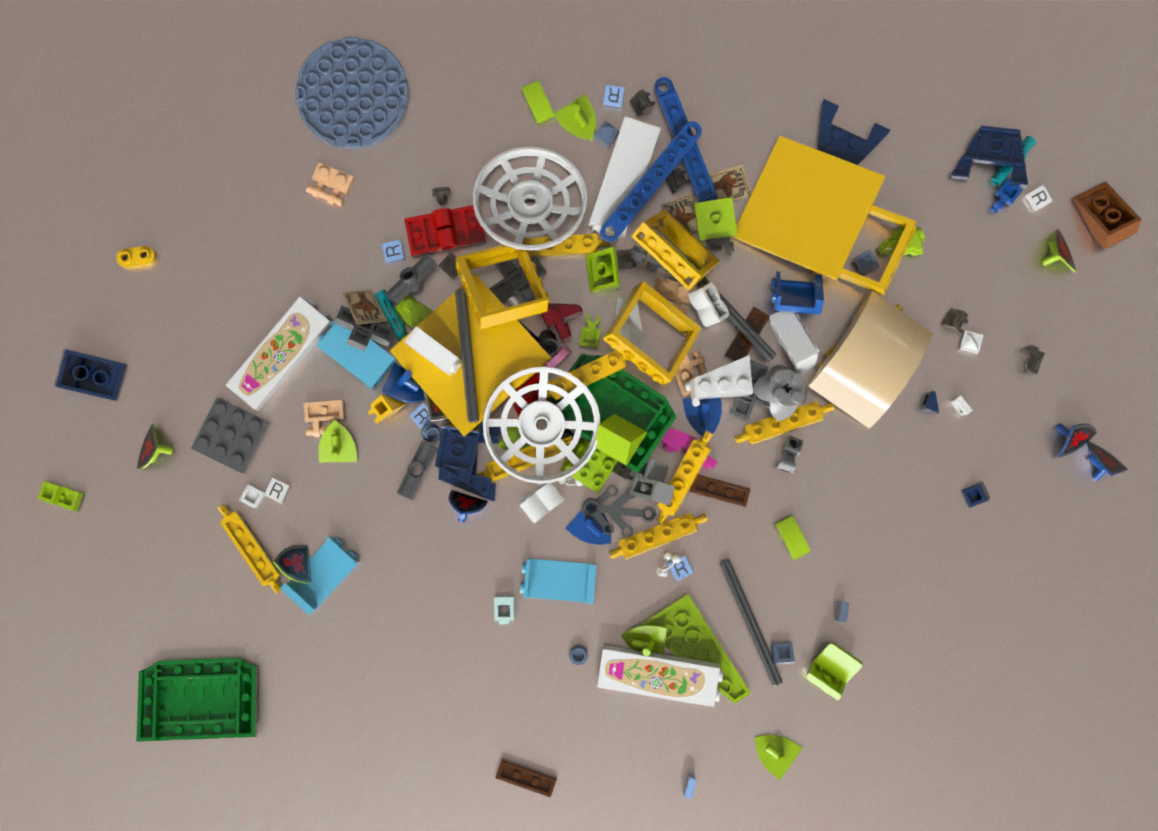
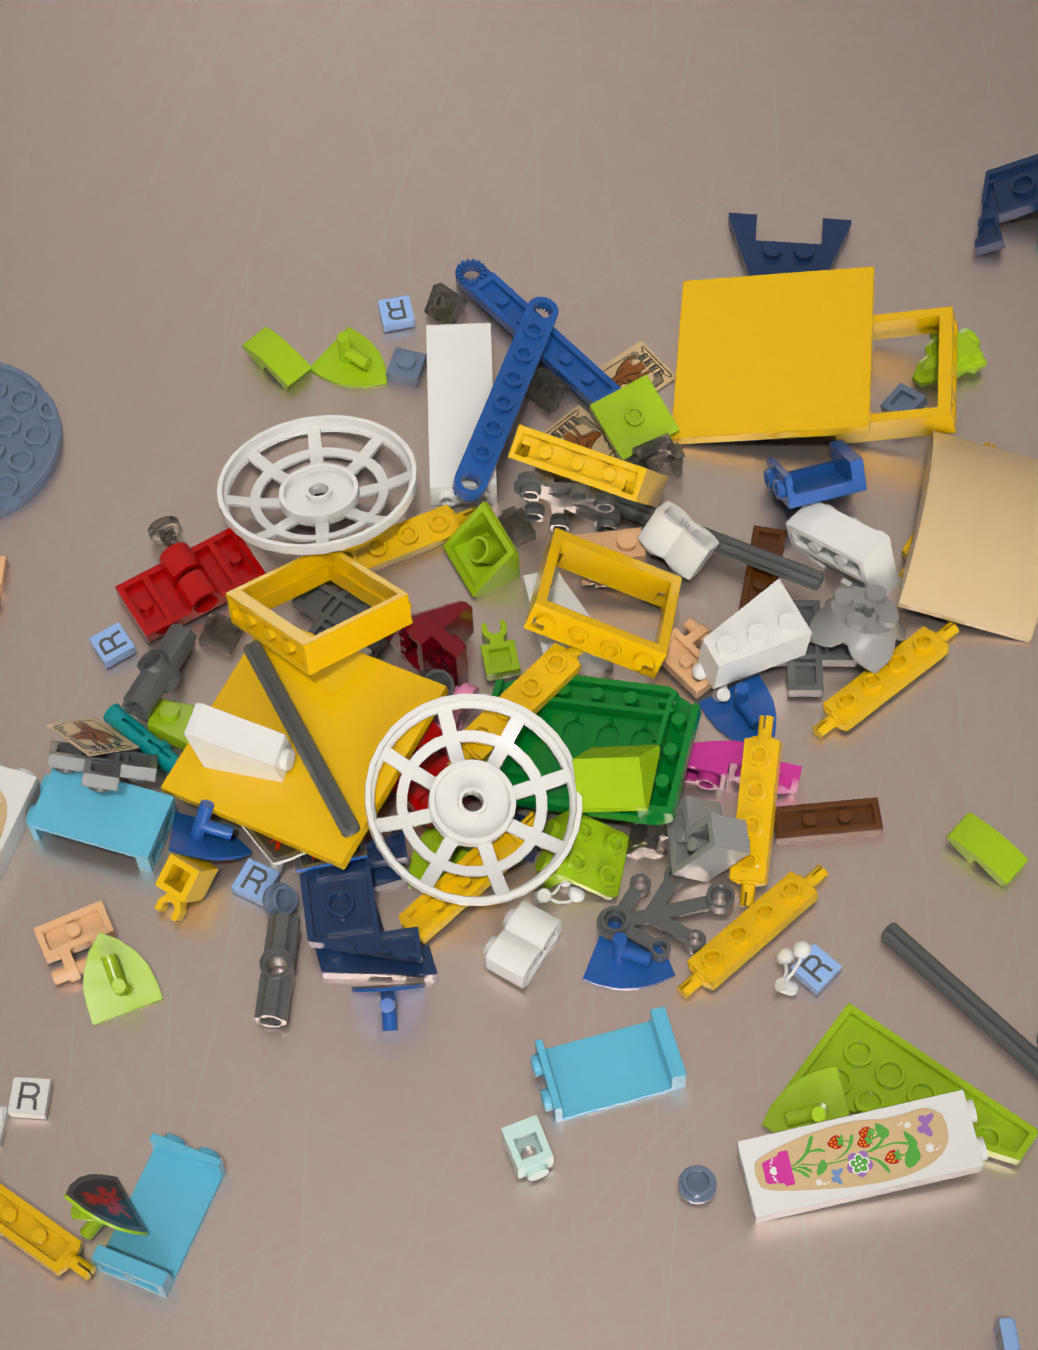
camera: 15 degrees left, 25 degrees down
dark grey leg [775,435,803,474] -> none

